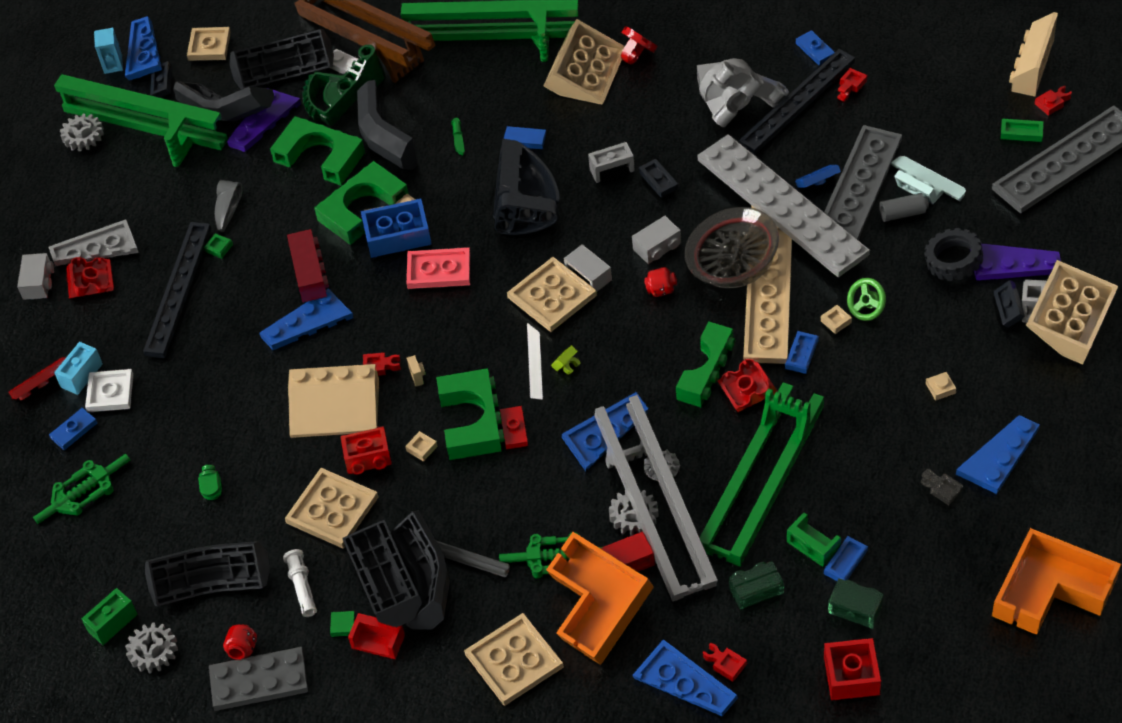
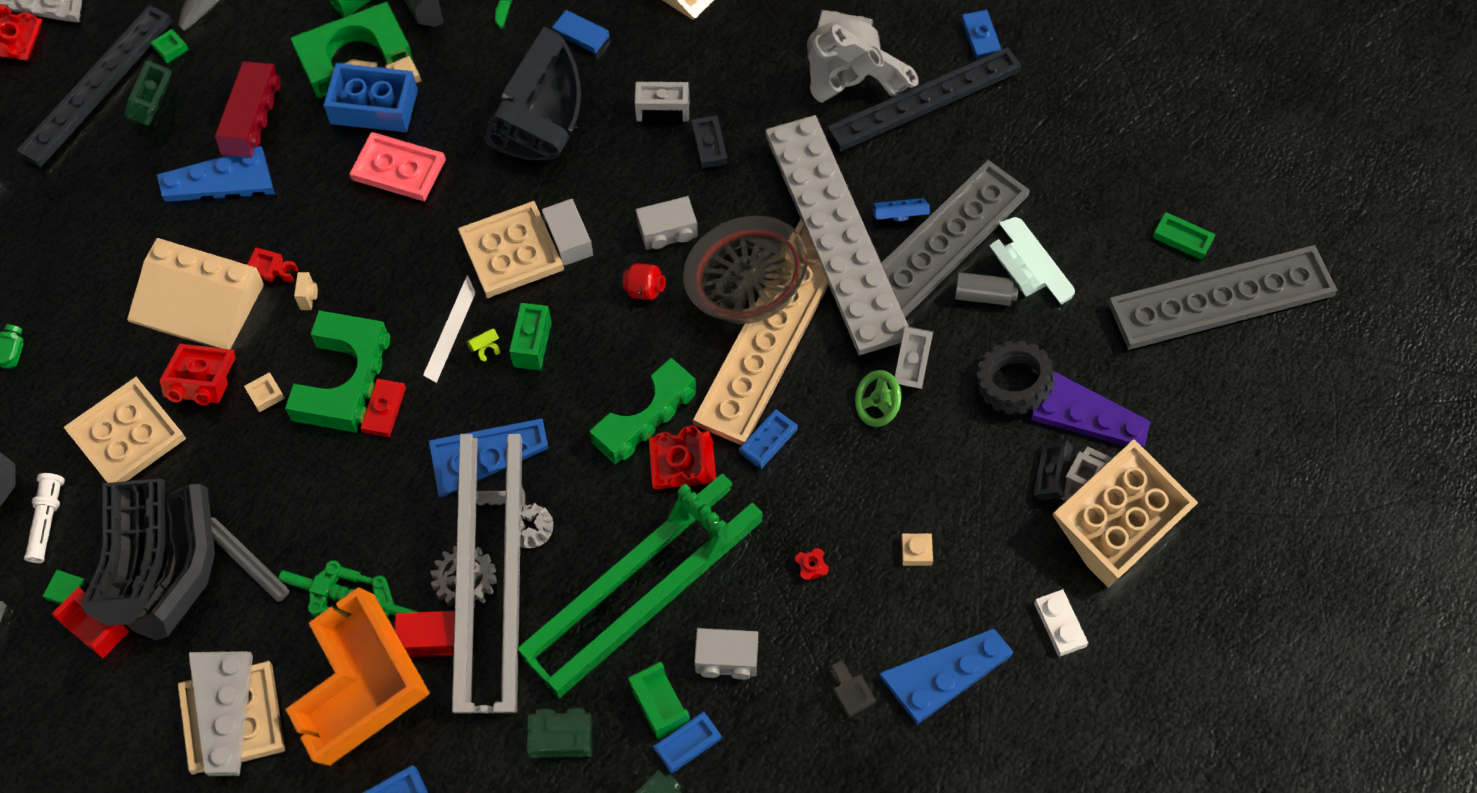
camera: 15 degrees right, 10 degrees up
tan plate [821,305,852,334] -> none
red plate [837,68,867,101] -> none
tan slope [1009,12,1058,96] -> none
red plate [1035,86,1072,116] -> none
none -> clear green brick [124,61,172,125]
none -> light grey wing [189,652,253,776]
none -> green panel [509,303,552,371]
none -> light grey brick [695,628,758,679]
none -> red plate [795,548,829,580]
none -> light grey panel [895,326,933,389]
none -> white plate [1034,590,1088,657]

